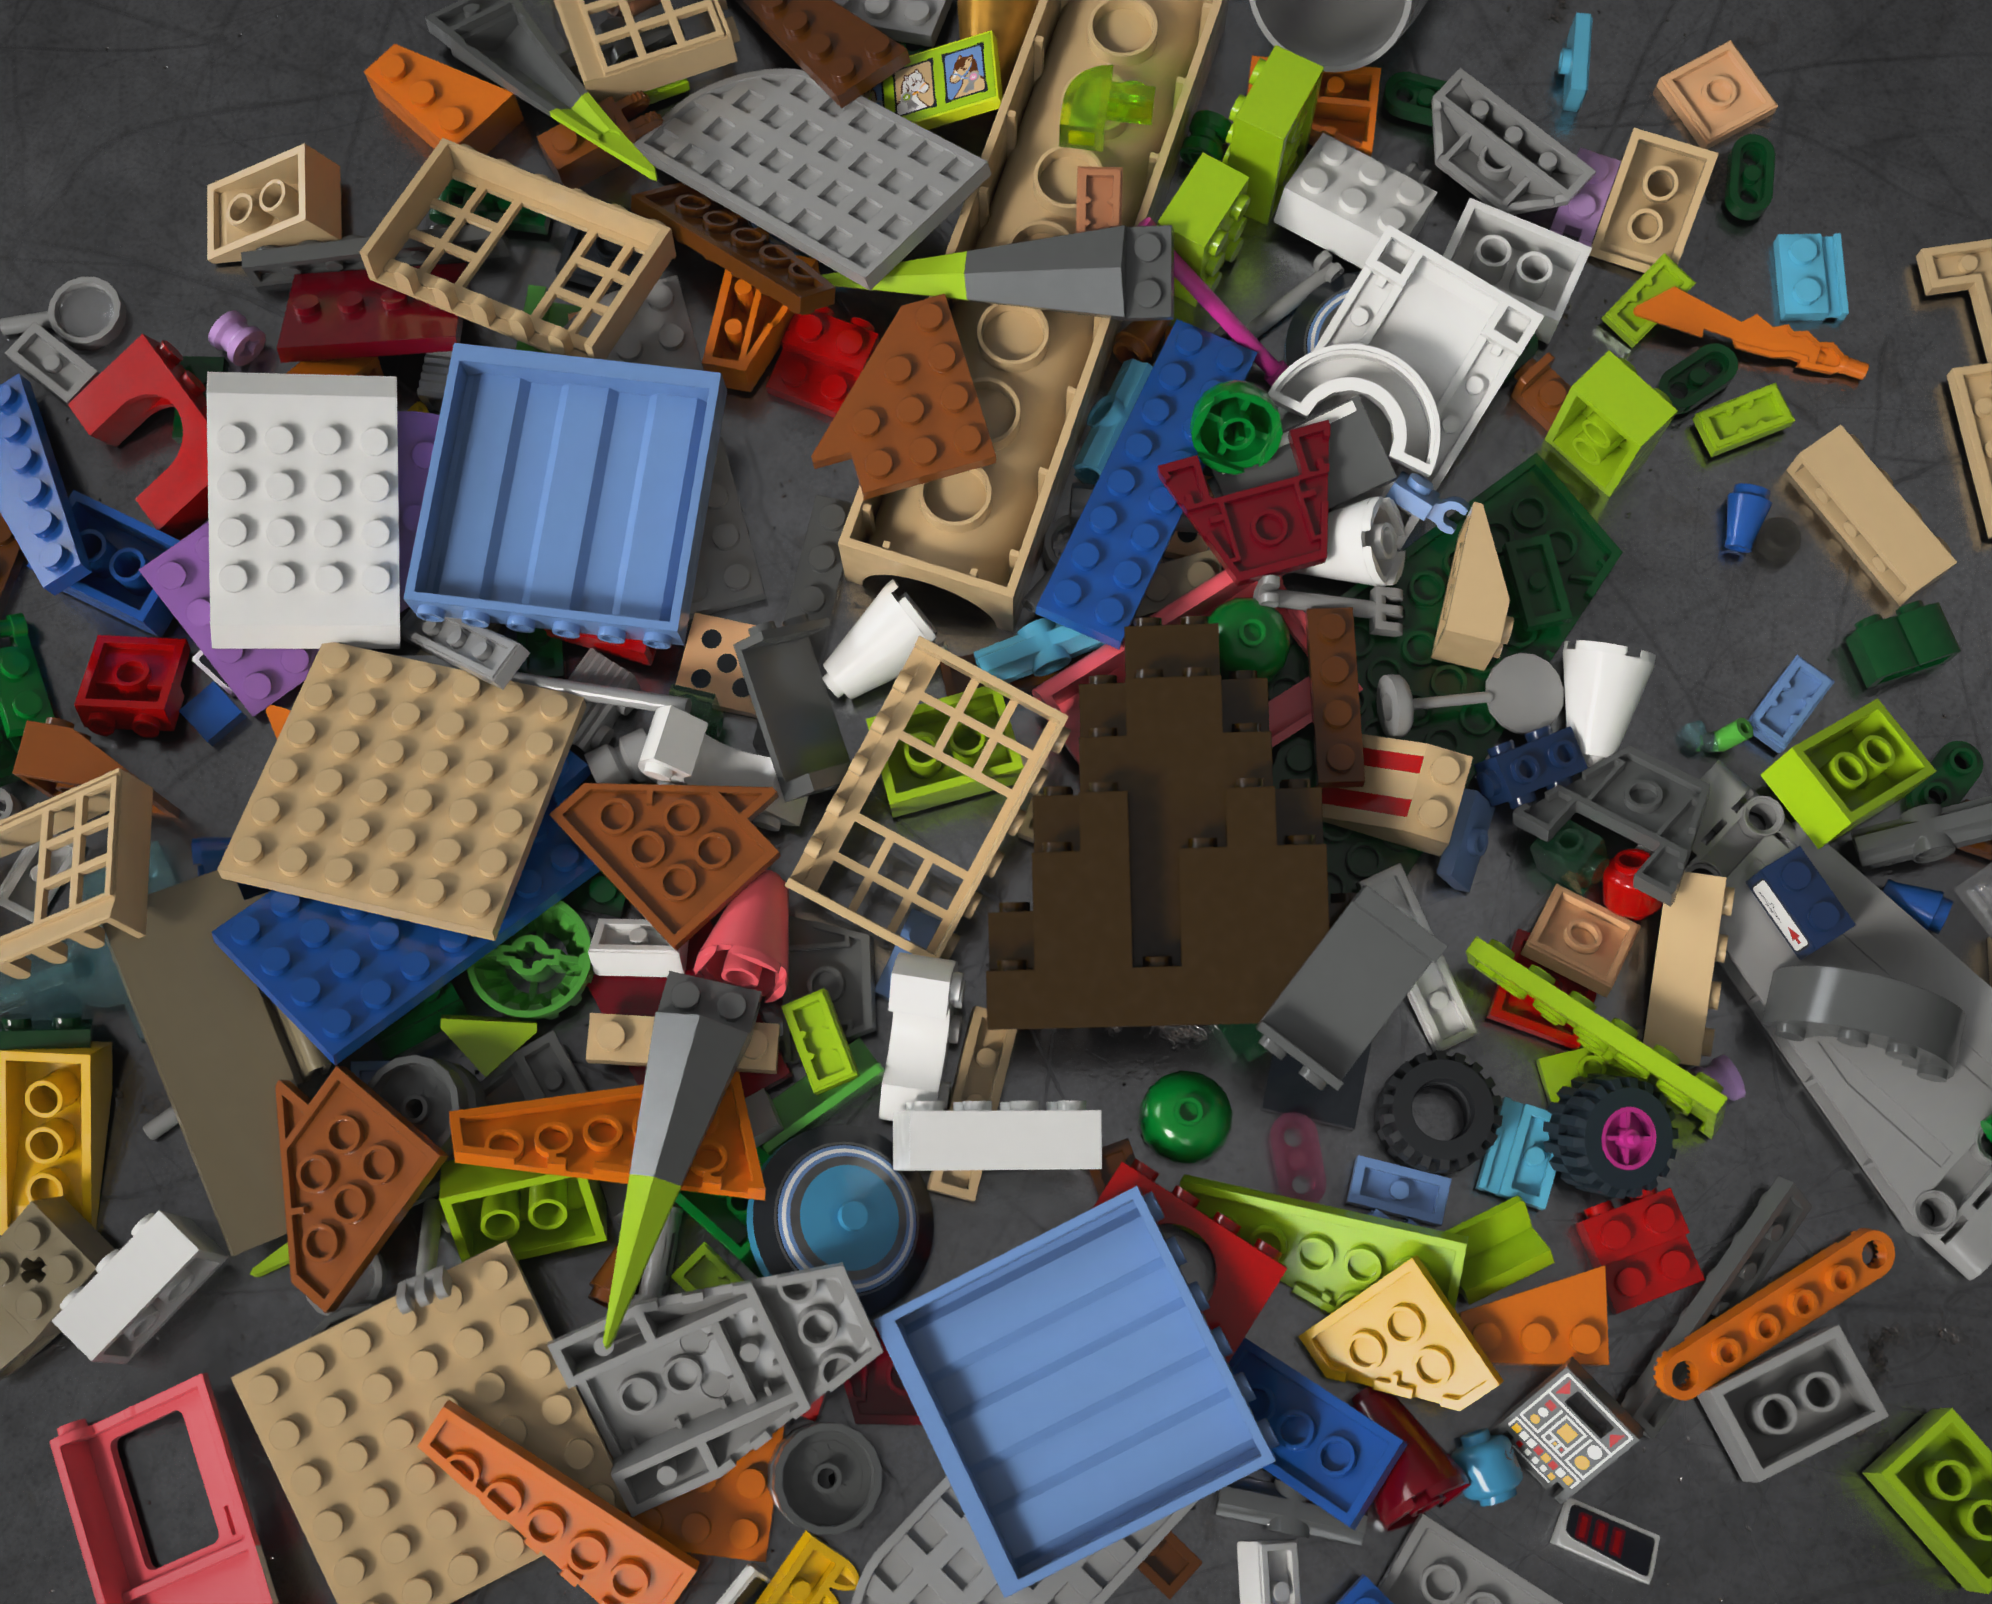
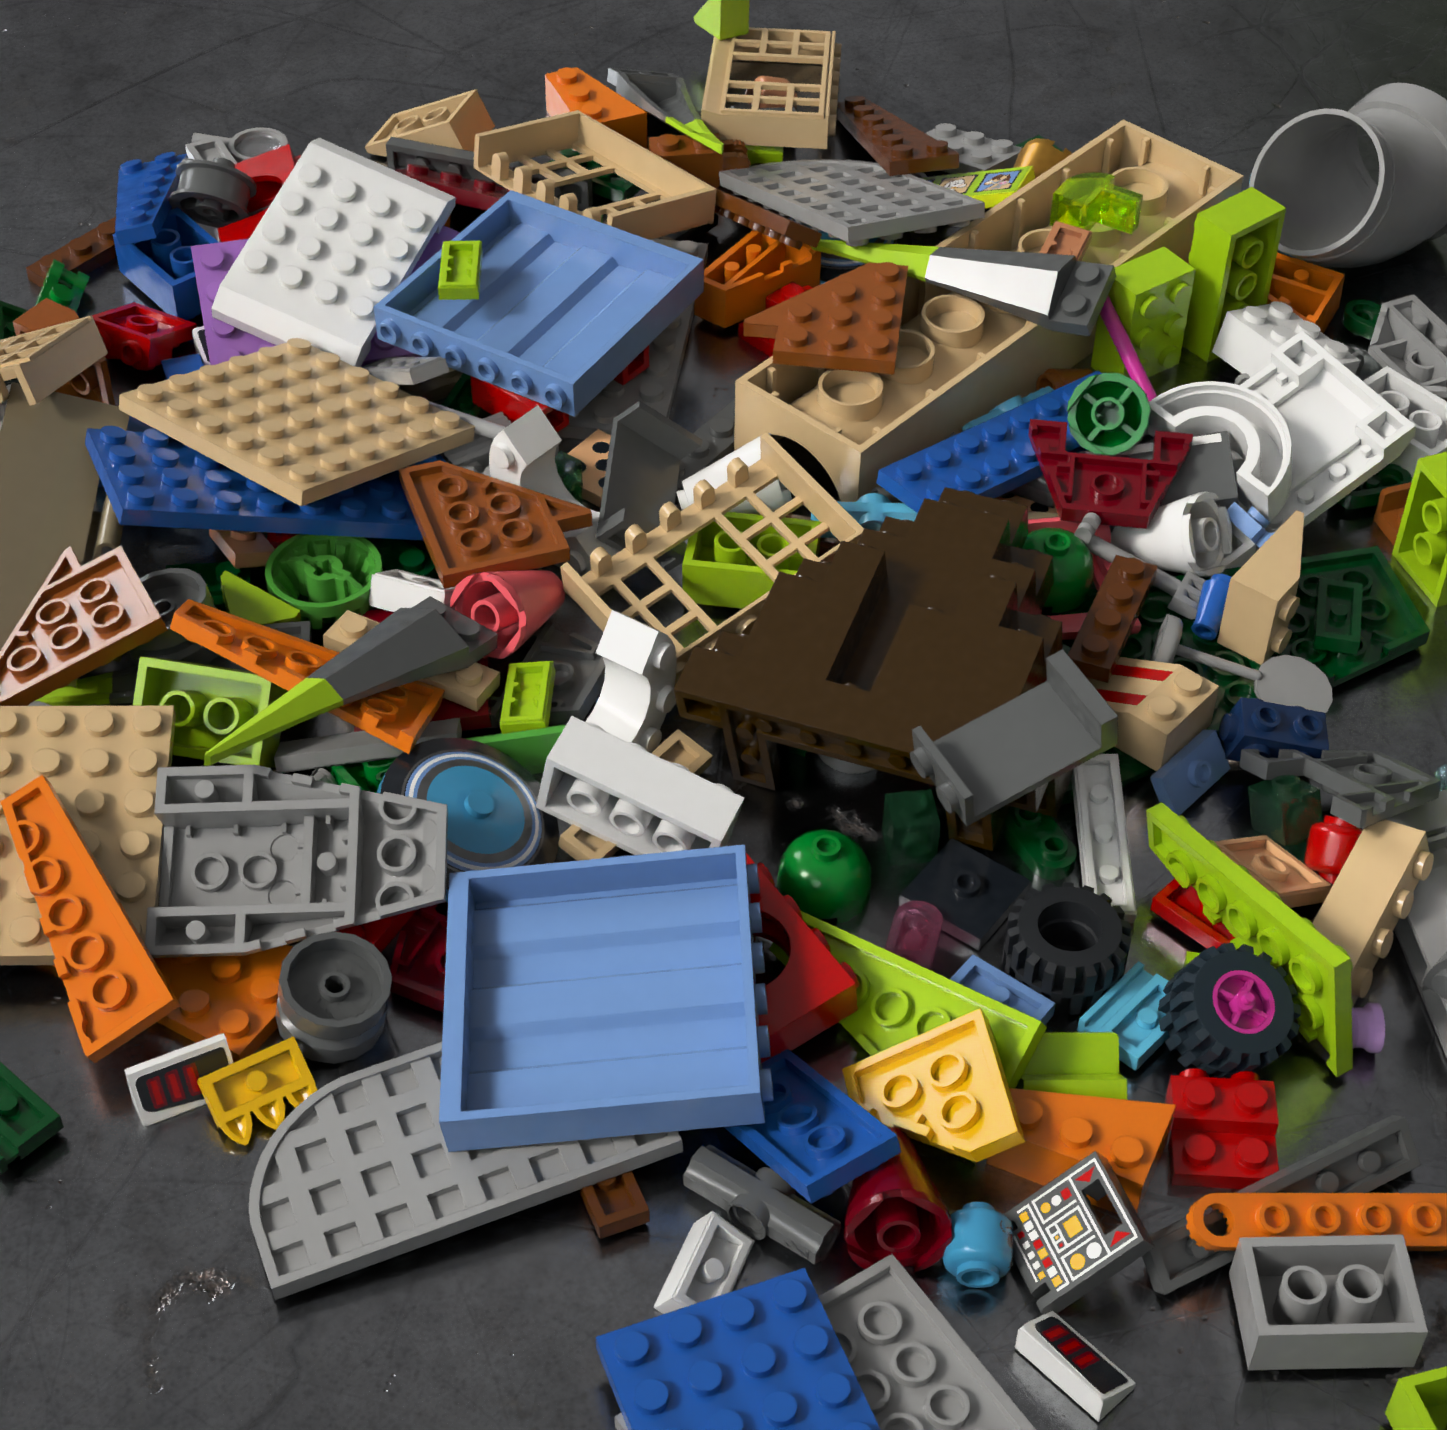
camera: 20 degrees right, 30 degrees down
light grey hinge [396,1198,452,1315] -> none
white cone [1563,640,1656,767] -> none
none -> dark grey wheel [169,158,257,228]
none -> lime plate [438,241,483,300]
none -> blue cone [1191,574,1231,640]

